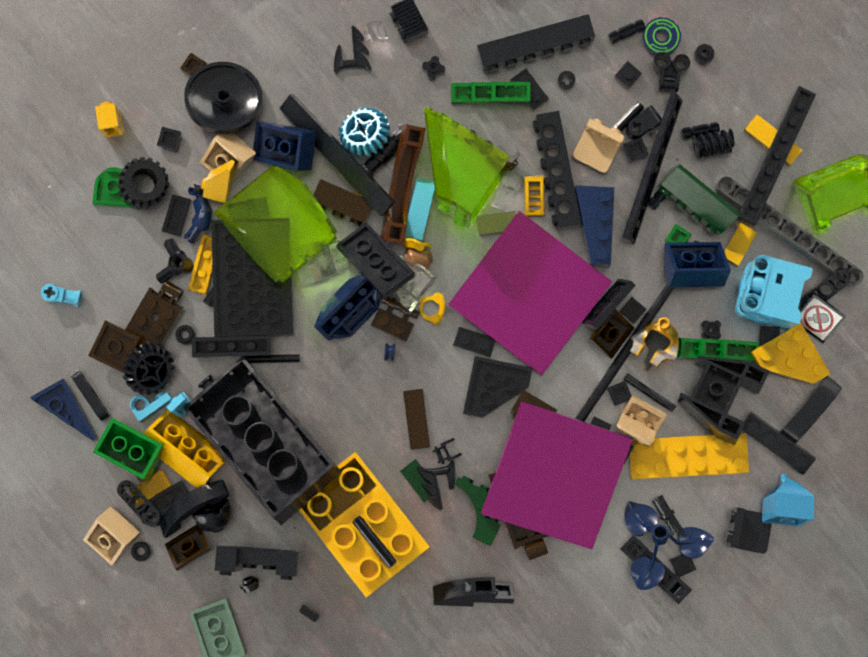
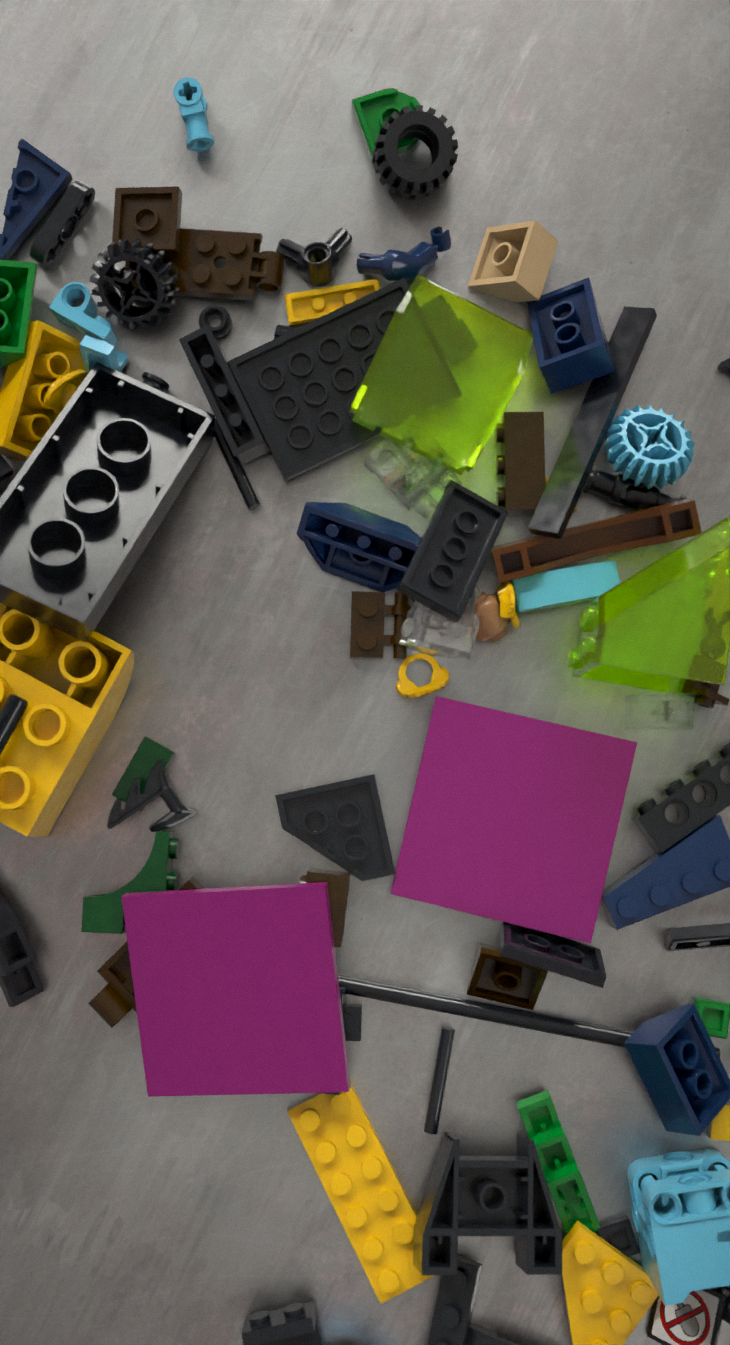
camera: 70 degrees right, 0 degrees up
yellow brick [95,102,125,137] -> none
black plate [157,127,182,151] -> none
black tile [162,194,192,237] -> none
dark brown tile [180,53,207,76] -> none
black dish [184,62,262,134] -> none
yellow slope [201,160,235,203] -> none
dark blue bush [384,343,396,361] -> none
dark brown tile [403,389,430,450] -> none
black piece [432,438,462,464] -> none
black plate [453,327,495,358] -> none
olive tile [477,211,516,236] -> none
yellow slope [524,175,545,216] -> none
black tile [607,381,632,406] -> none
tan bracket [617,395,667,446] -> none
black tile [619,297,647,324] -> none
black slope [620,535,692,605] -> none
dark blue plant [625,501,714,590] -> none
piece [630,317,679,371] -> none
black pin [652,495,683,535] -> none
black tile [669,554,696,577] -> none
black plate [702,320,721,340] -> none
none -> yellow piece [43,369,87,415]

